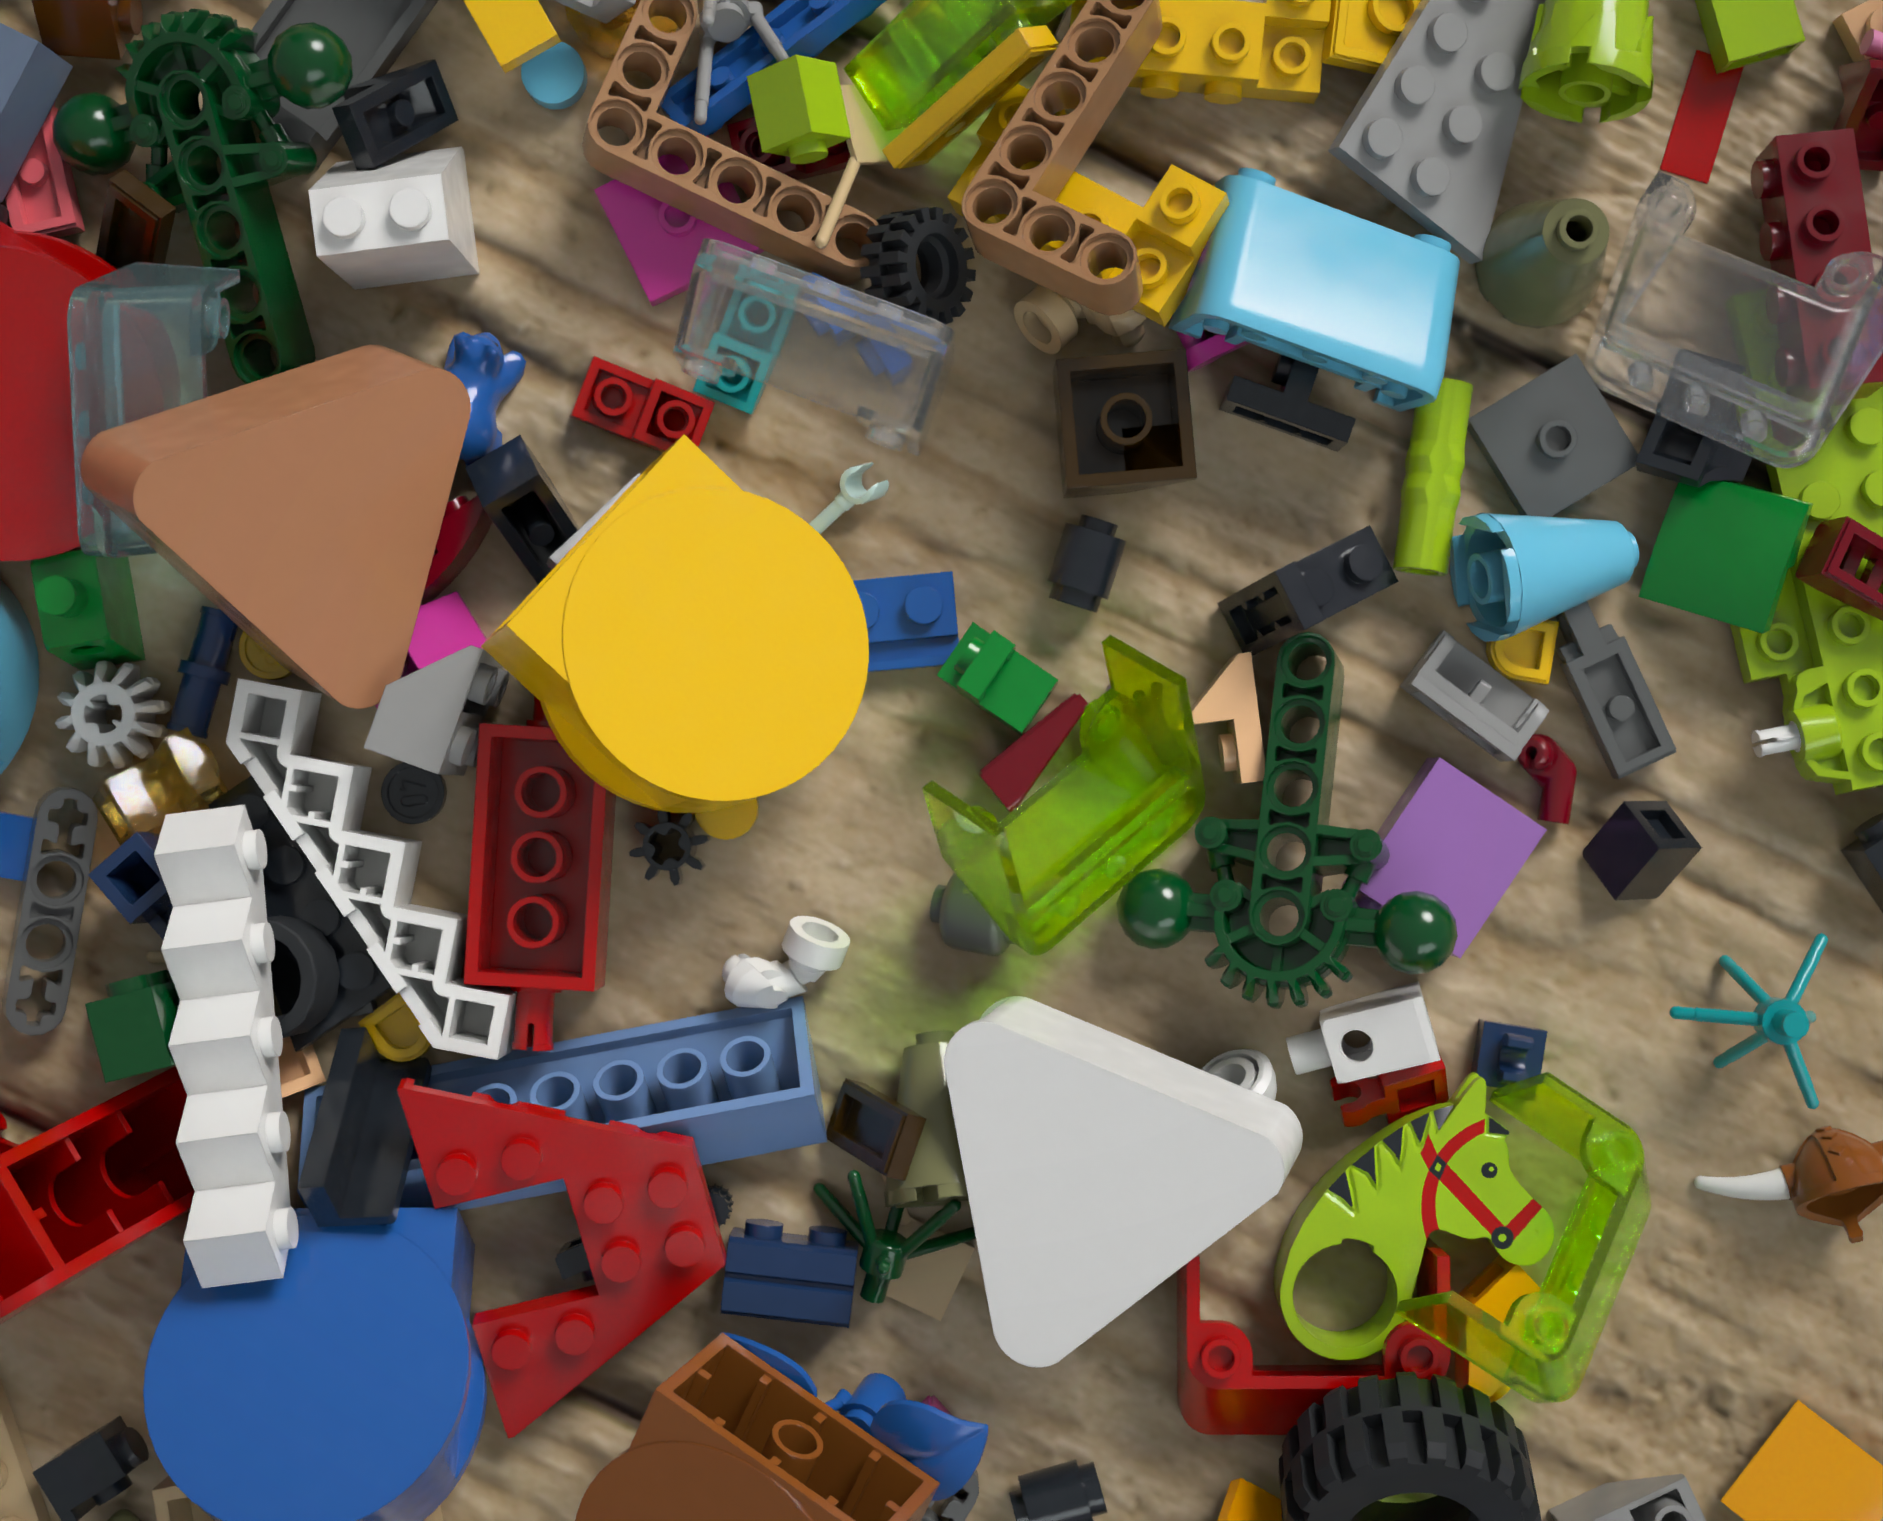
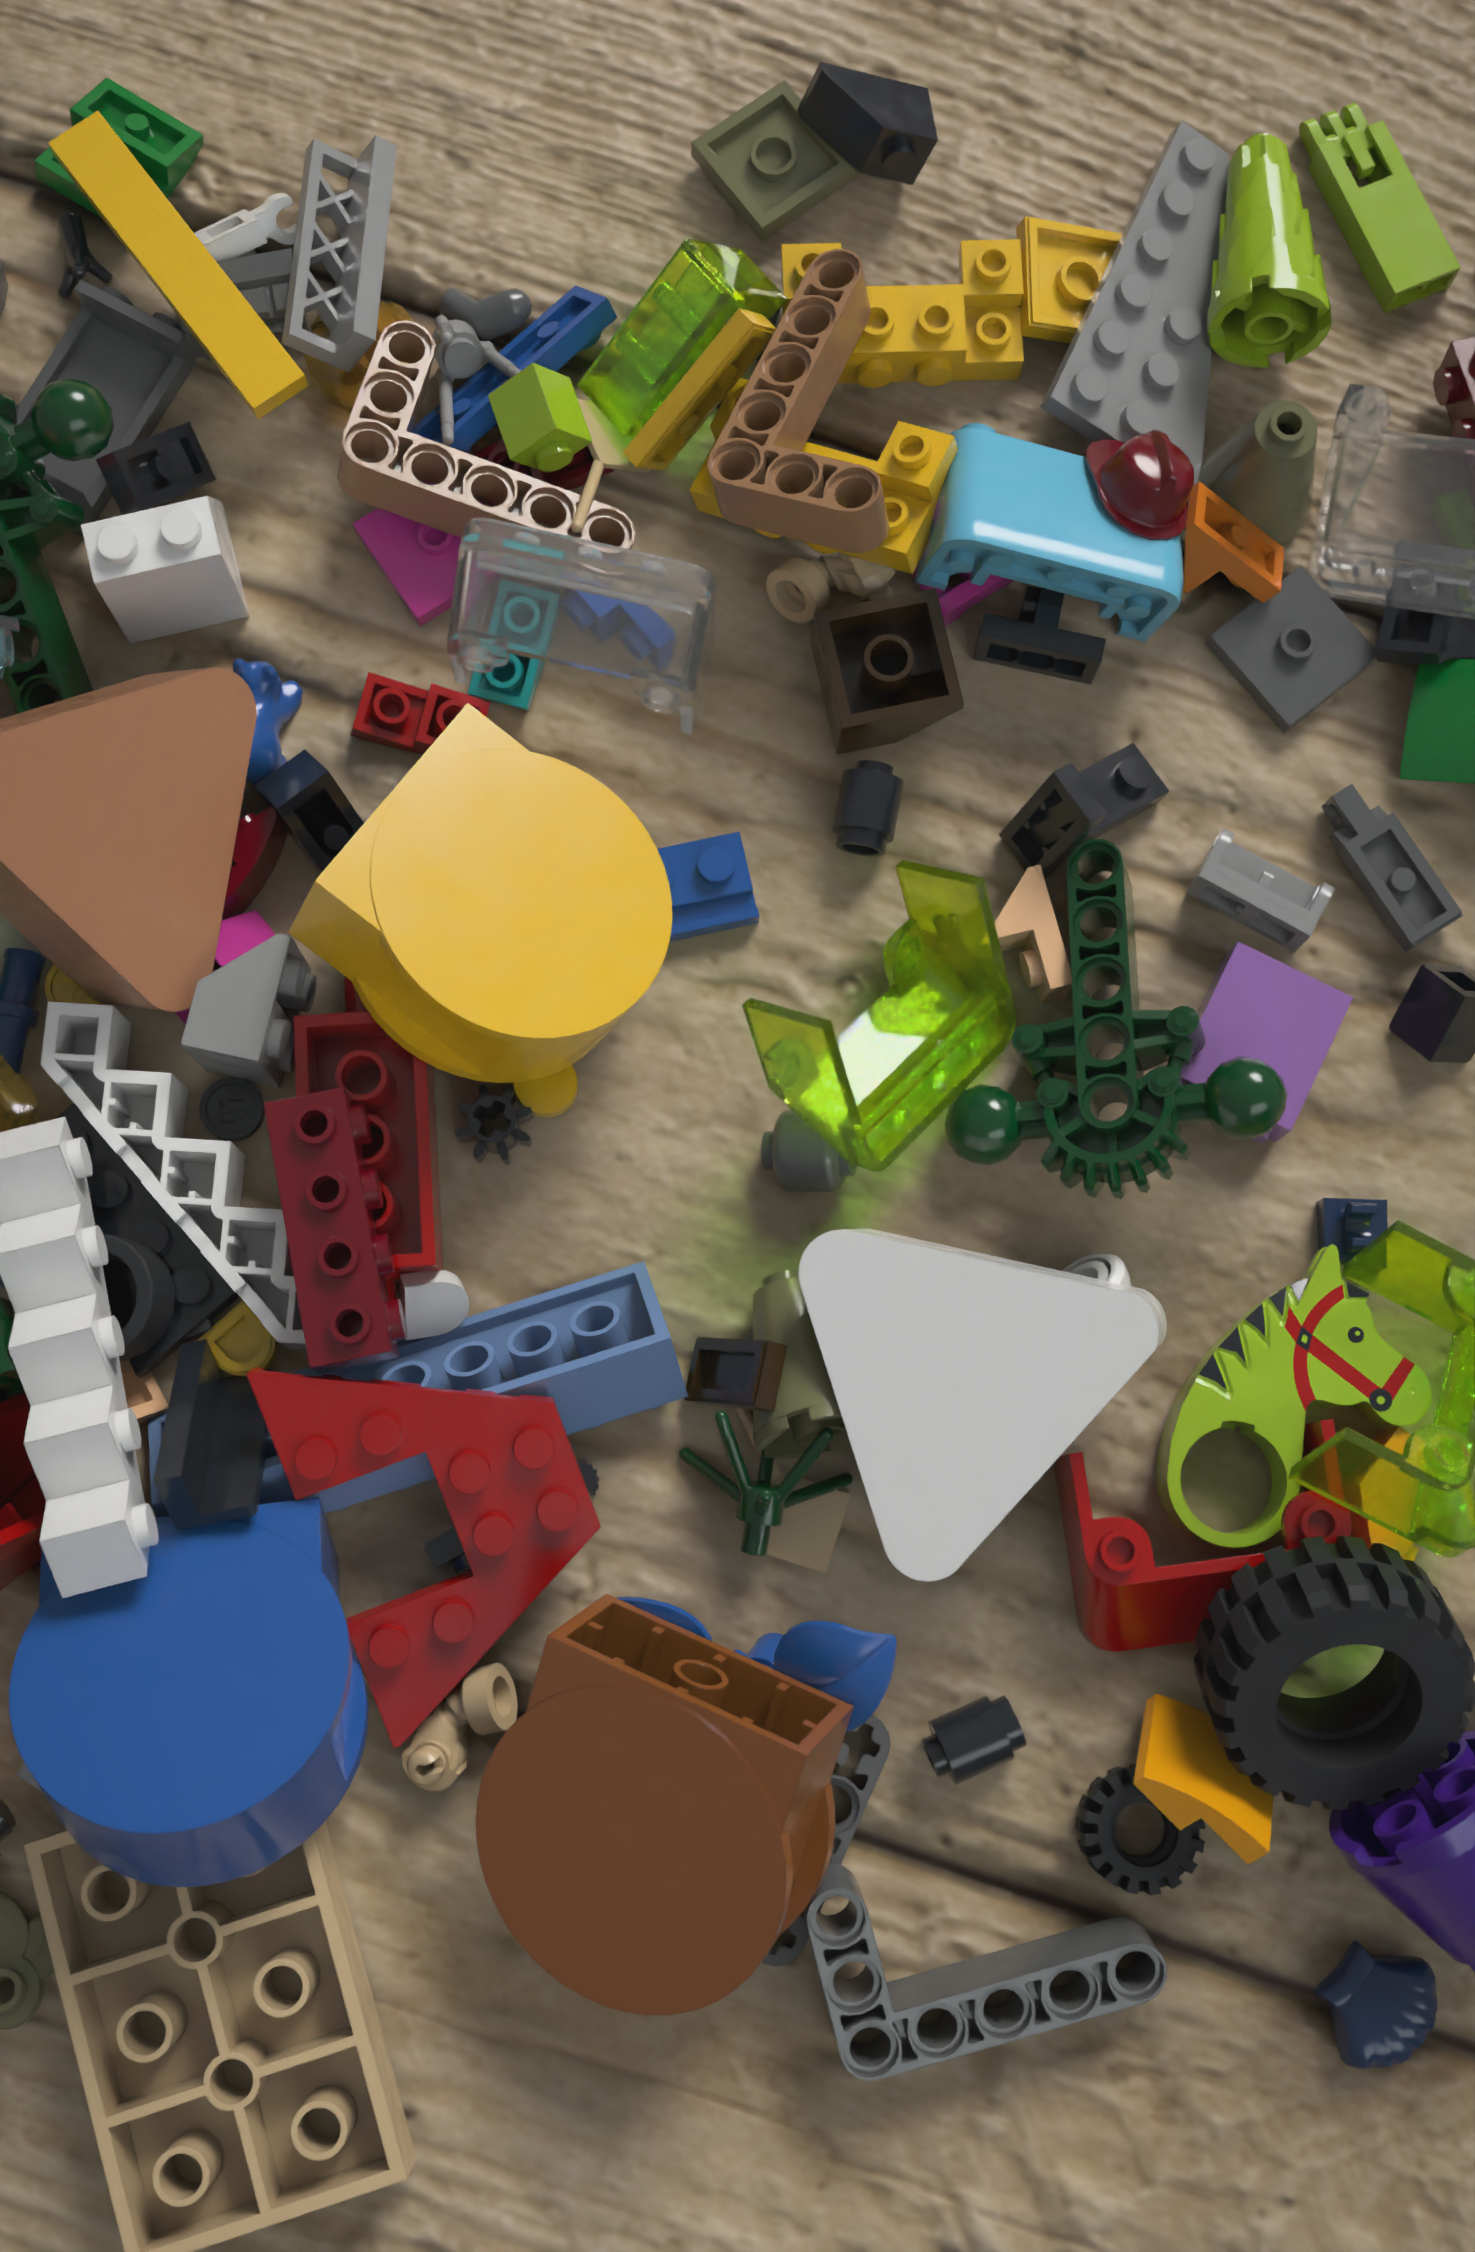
camera: 15 degrees left, 10 degrees down
medium azure tile [521,42,587,110] -> none
dark blue brick [720,1219,859,1328] -> none
white arm [722,916,850,1009] -> none
light aqua hand [809,462,889,534] -> none
black tyre [860,207,976,329] -> none
green brick [937,622,1058,736] -> none
dark red slope [979,693,1088,813] -> none
white torso [1286,981,1441,1084] -> none
red plate [1329,1054,1449,1127] -> none
lime axle [1393,378,1473,576] -> none
medium azure cone [1450,513,1639,642] -> none
yellow tile [1486,620,1559,685] -> none
dark red arm [1517,734,1577,824] -> none
red sticker [1660,50,1744,184] -> none
none -> dark red brick [264,1087,407,1374]
none -> white tile [400,1270,469,1340]
none -> tan arm [402,1663,518,1791]
none -> dark red piece [1085,430,1194,540]
none -> orange slope [1184,481,1285,603]

